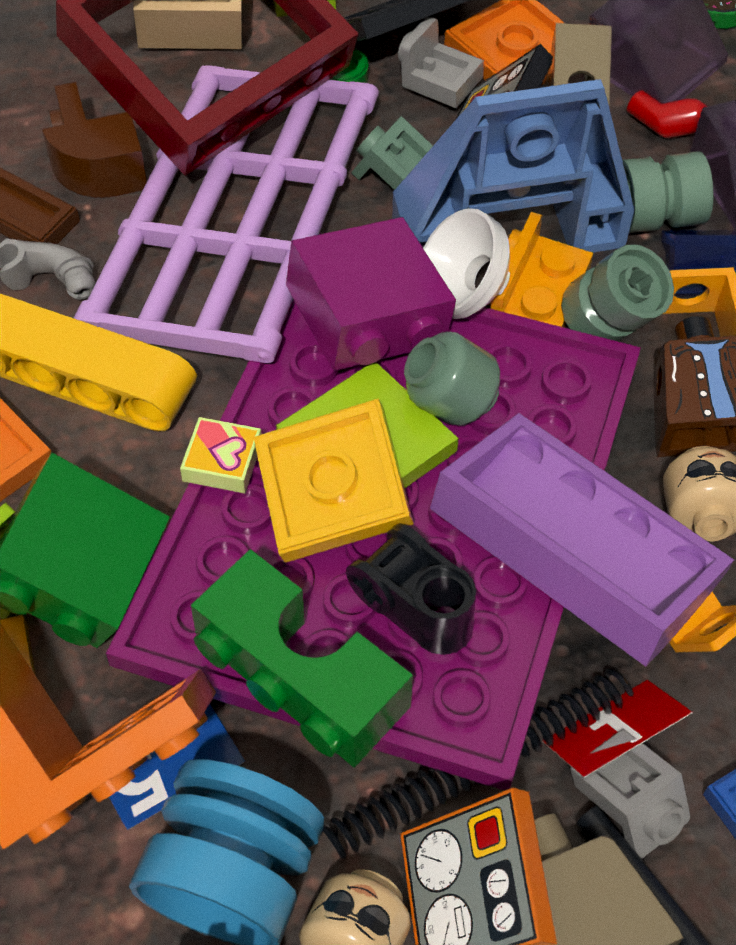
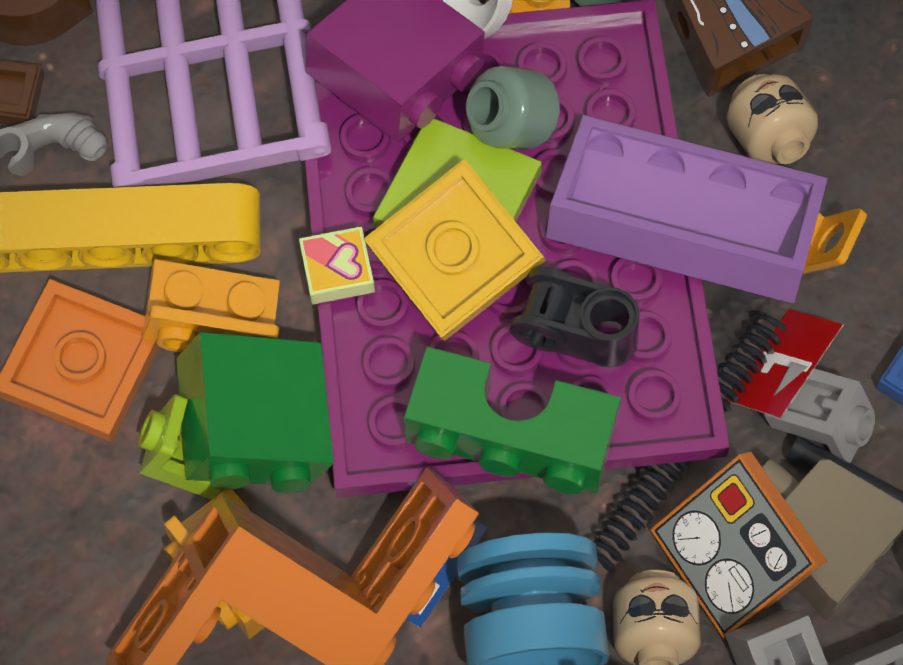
camera: 25 degrees left, 10 degrees up
none -> light orange bracket [142,259,280,352]

